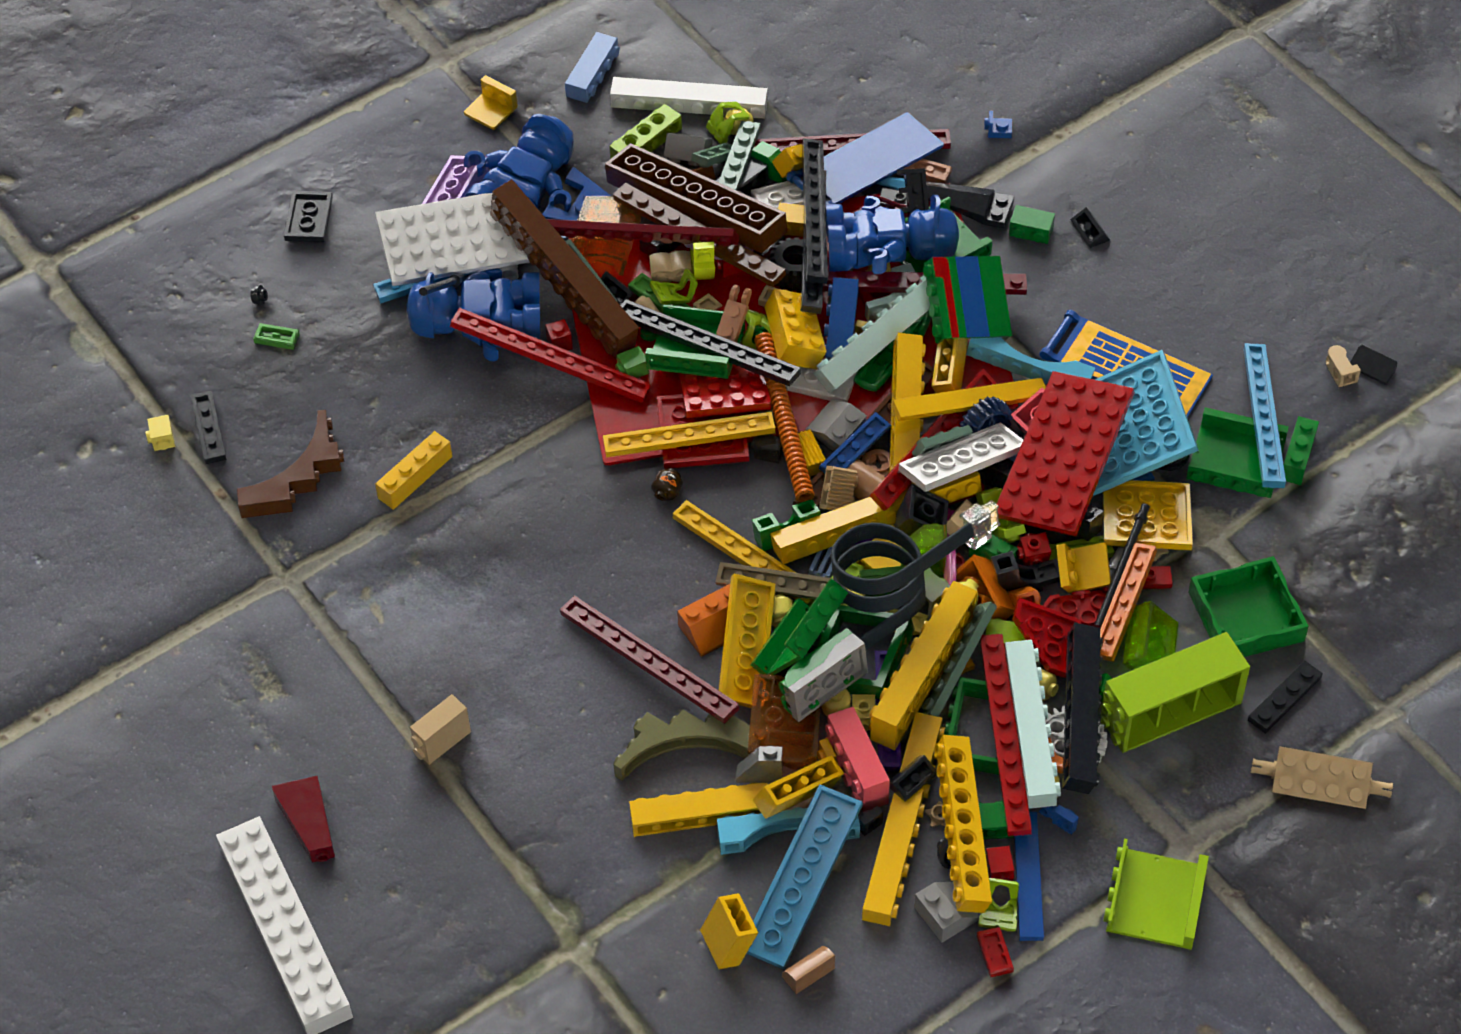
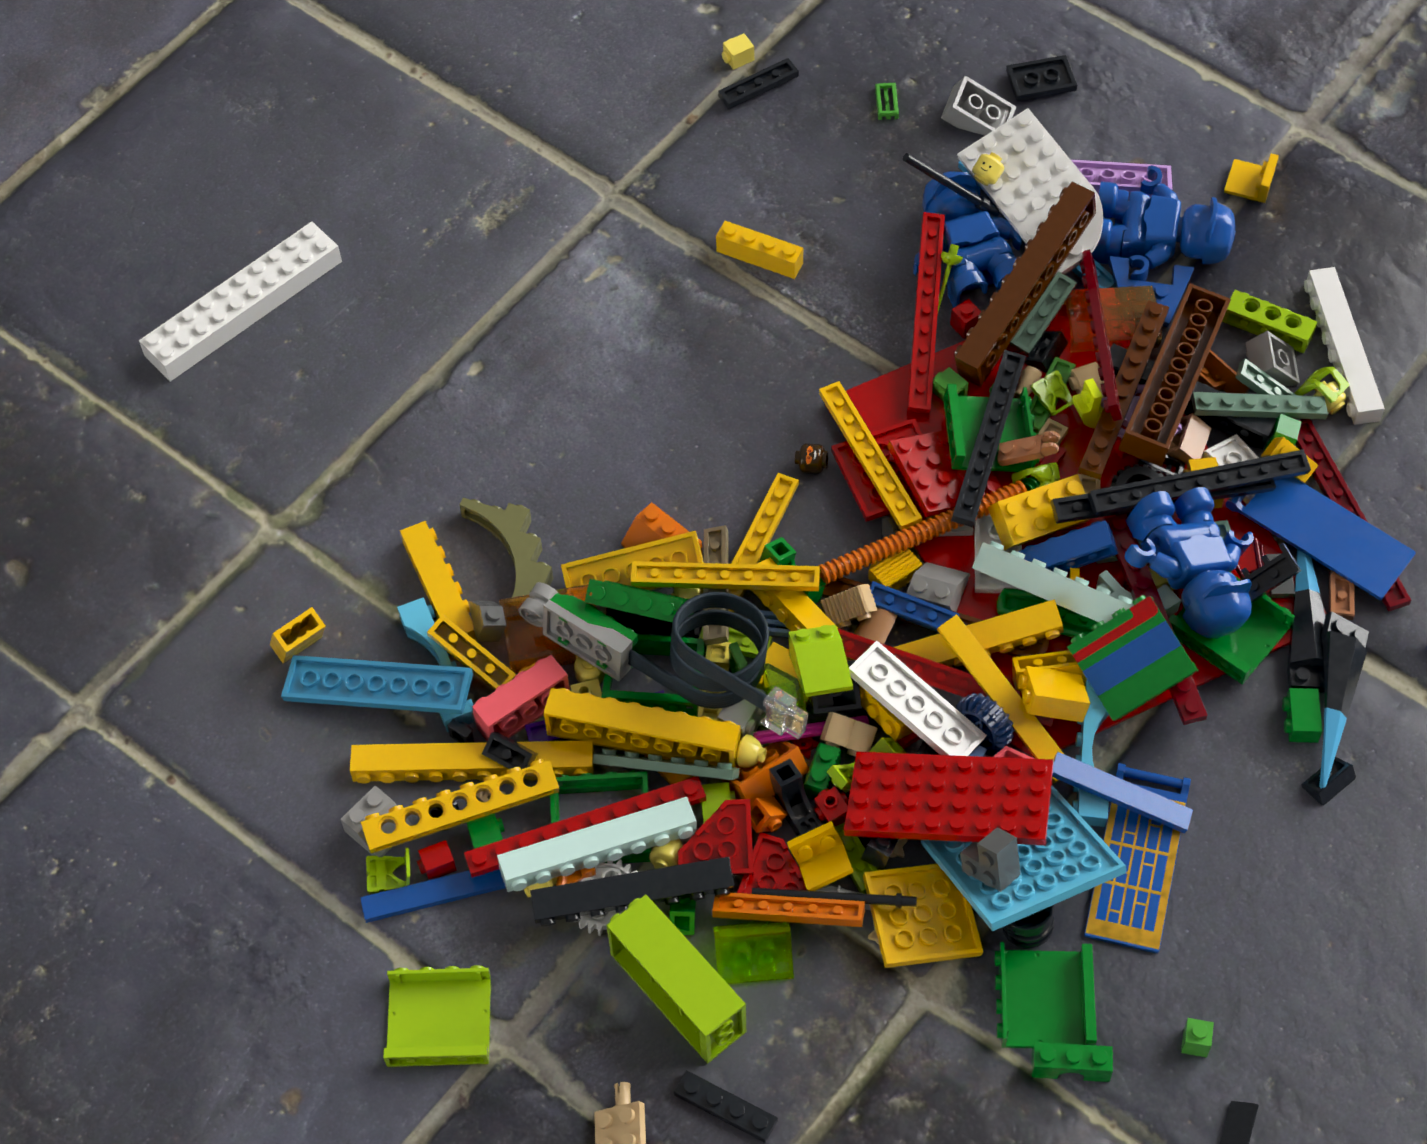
camera: 75 degrees right, 5 degrees up
reddish brown arch [237,410,345,518] -> none
black plate [250,285,268,306] -> none
dark red slope [272,776,335,863] -> none
tan brick [410,694,471,765] -> none
plate [559,595,740,724] -> none
brick [565,32,620,103] -> none
medium nougat brick [782,946,835,994] -> none
nougat gear [861,449,890,476] -> none
sand green plate [912,425,973,457] -> none
red plate [977,927,1014,978] -> none
blue plate [1039,805,1079,835] -> none
red plate [1143,566,1173,589] -> none
green tile [1188,556,1309,657] -> none
dark azure plate [1243,343,1286,488] -> none
tan leg [1326,345,1361,387] -> none
none -> light grey wheel [518,582,558,627]
none -> yellow plate [630,561,820,591]
none -> lime slope [788,625,853,697]
none -> lime sword [938,244,963,312]
none -> light grey slope [941,76,1016,135]
none -> dark grey brick [960,827,1021,892]
none -> light yellow head [972,152,1004,186]
none -> yellow brick [1018,666,1090,722]
none -> tile [1053,752,1193,833]
none -> bright green brick [1181,1018,1214,1057]
none -> black plate [1319,611,1369,789]

